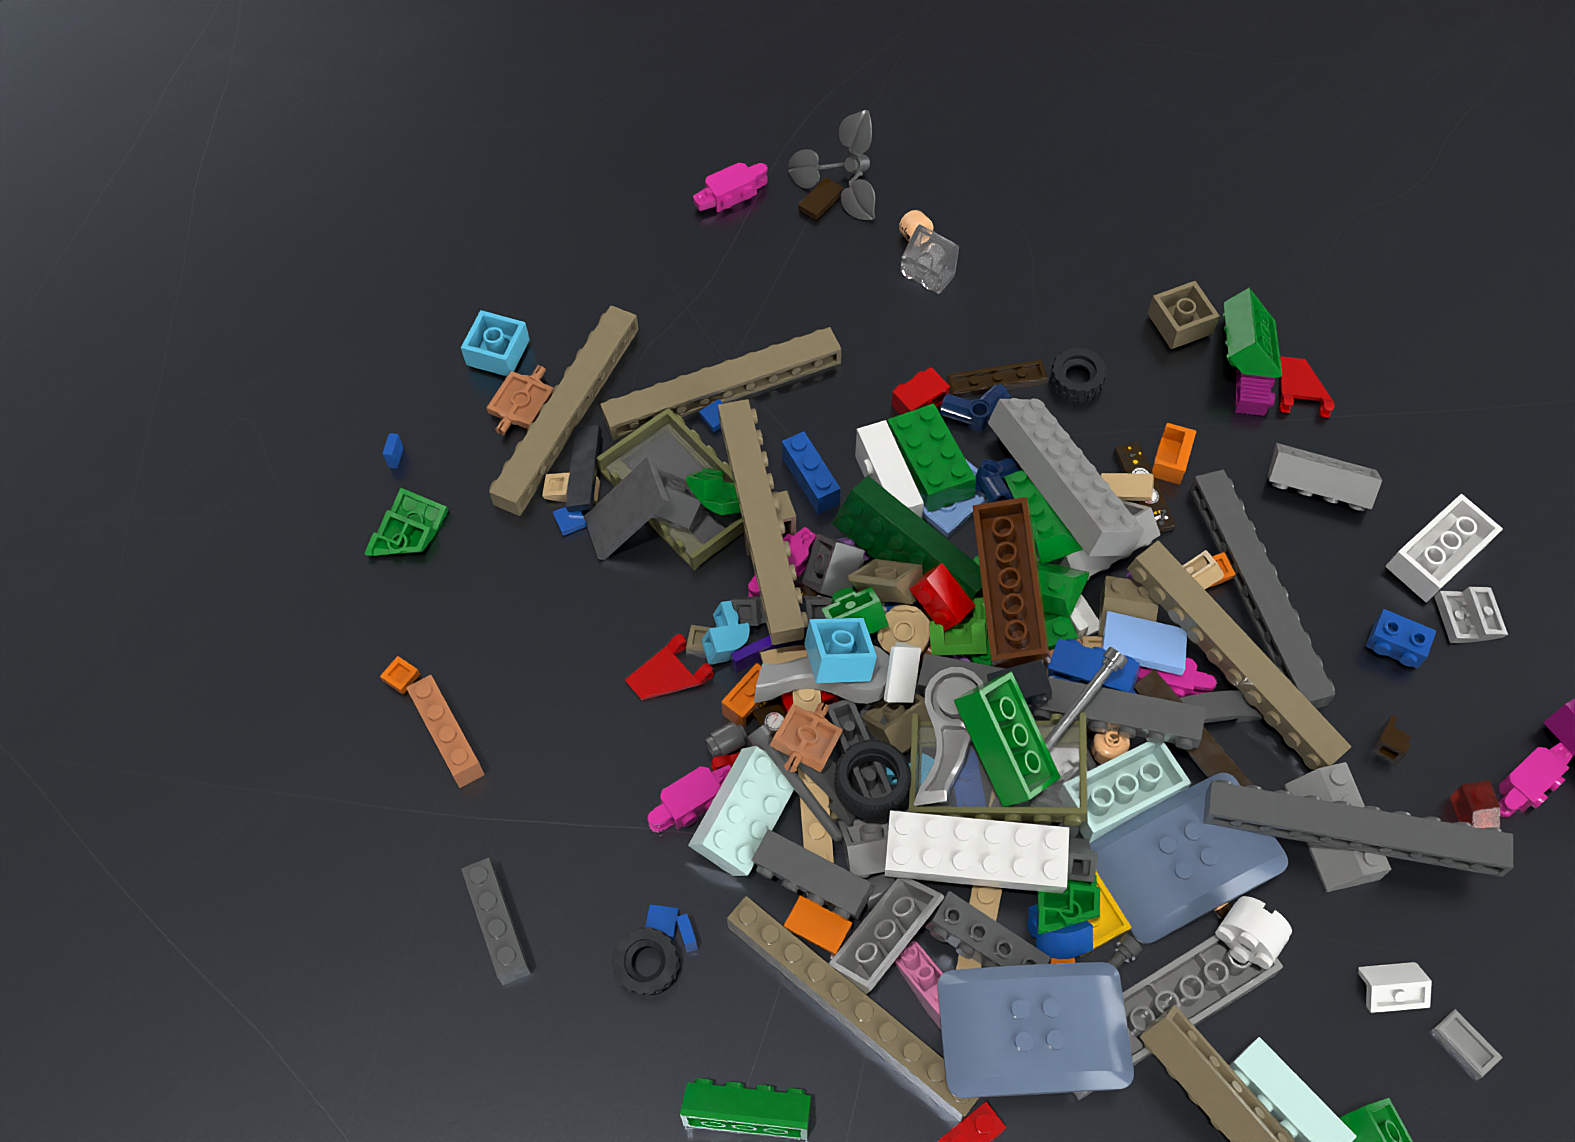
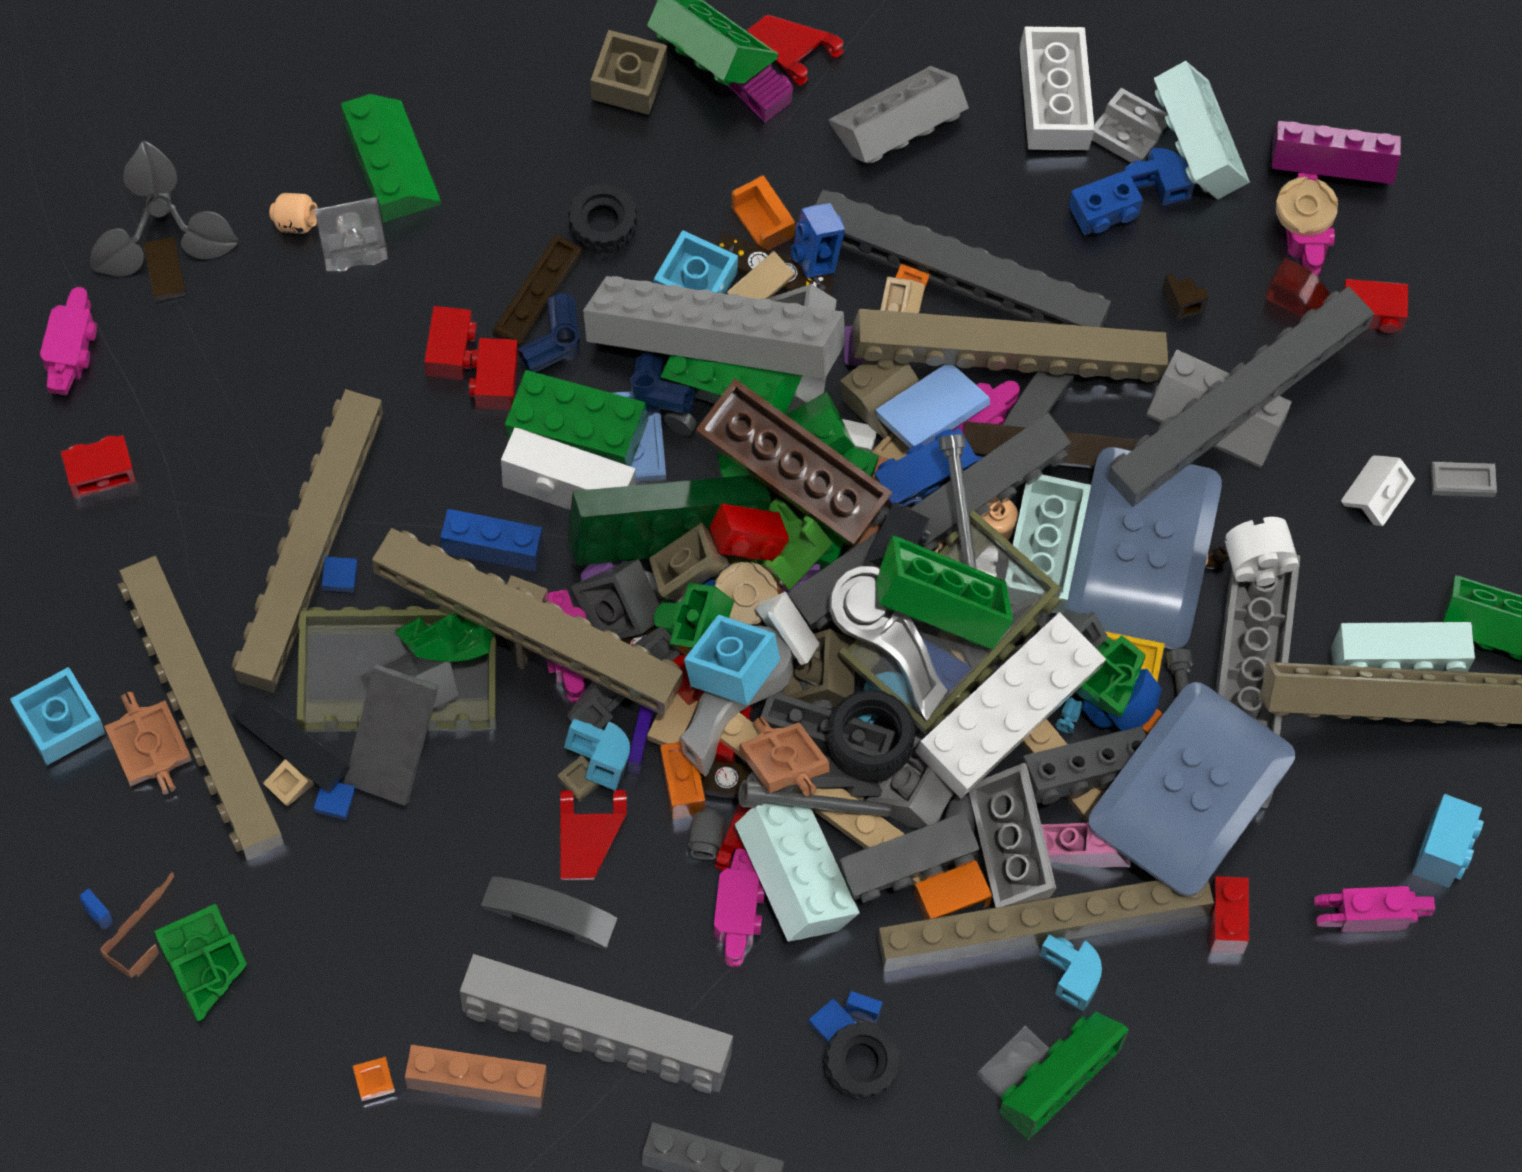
camera: 55 degrees left, 5 degrees up
none -> red brick [61,435,136,498]
none -> nougat piece [100,871,175,978]
none -> green slope [341,94,441,223]
none -> red brick [424,306,477,380]
none -> light grey brick [460,954,733,1093]
none -> dark grey slope [480,876,618,950]
none -> medium azure brick [654,230,738,294]
none -> blue brick [791,203,845,278]
none -> clear plate [977,1026,1049,1097]
none -> medium azure brick [1039,934,1102,1011]
none -> medium azure piece [1055,698,1083,733]
none -> blue brick [1124,148,1195,205]
none -> light aqua brick [1154,61,1250,199]
none -> tan tile [1276,177,1338,236]
none -> red brick [1342,279,1408,333]

